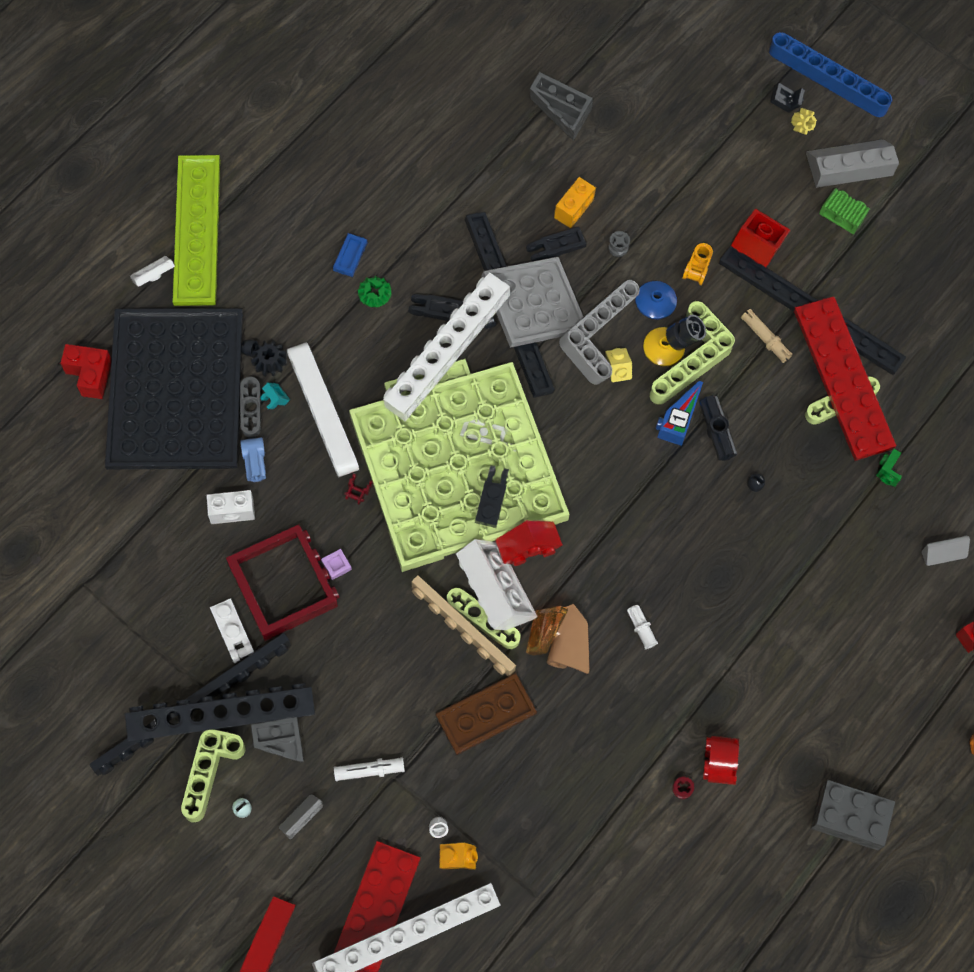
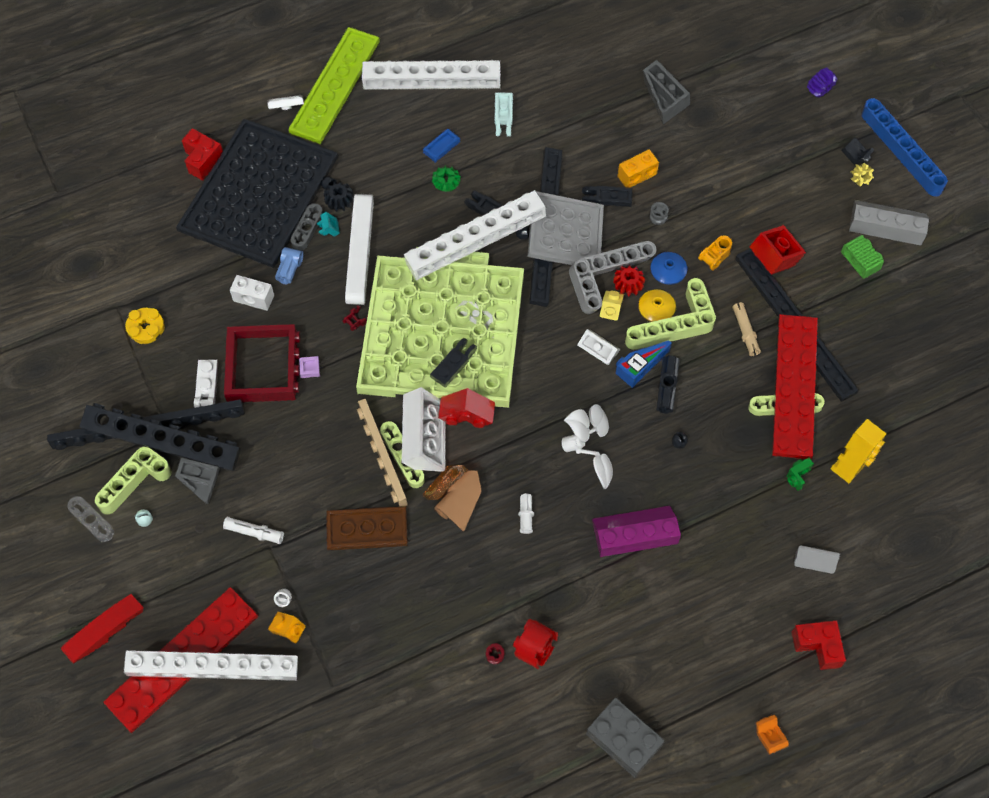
camera: 30 degrees right, 5 degrees down
light grey slope [279,795,323,839] -> none
black wheel [666,314,706,351] -> none
none -> clear beam [67,496,114,542]
none -> yellow plate [125,308,164,344]
none -> white brick [362,60,500,89]
none -> light aqua hinge [495,93,513,136]
none -> white plant [562,404,613,489]
none -> white slope [577,329,620,365]
none -> magenta slope [592,506,681,557]
none -> red gear [613,264,645,297]
none -> dark purple gear [807,68,838,98]
none -> yellow wedge [831,419,886,483]

